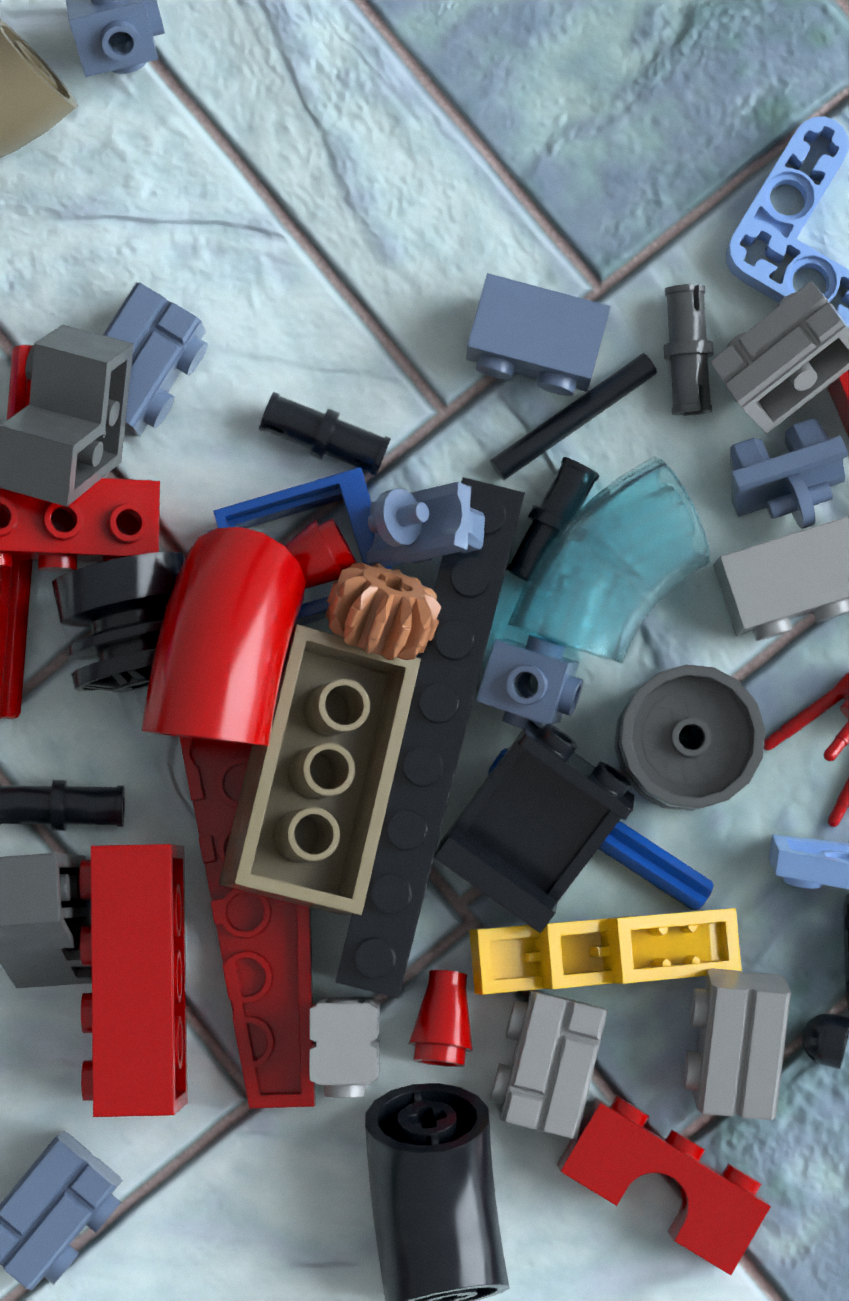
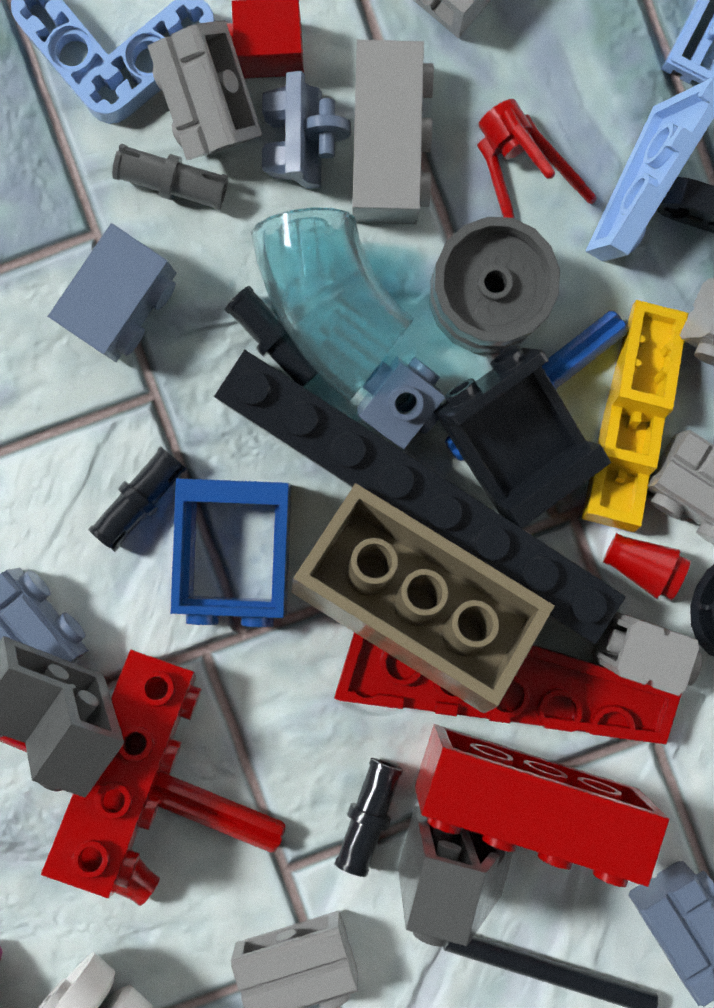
camera: 70 degrees left, 5 degrees up
black wheel [52,551,185,693] -> none
red brick [141,527,306,747] -> none
red cone [284,518,357,589] -> none
nougat gear [325,562,441,660] -> none
sand blue hips [366,482,485,568] -> none
black bar [490,353,657,481] -> none

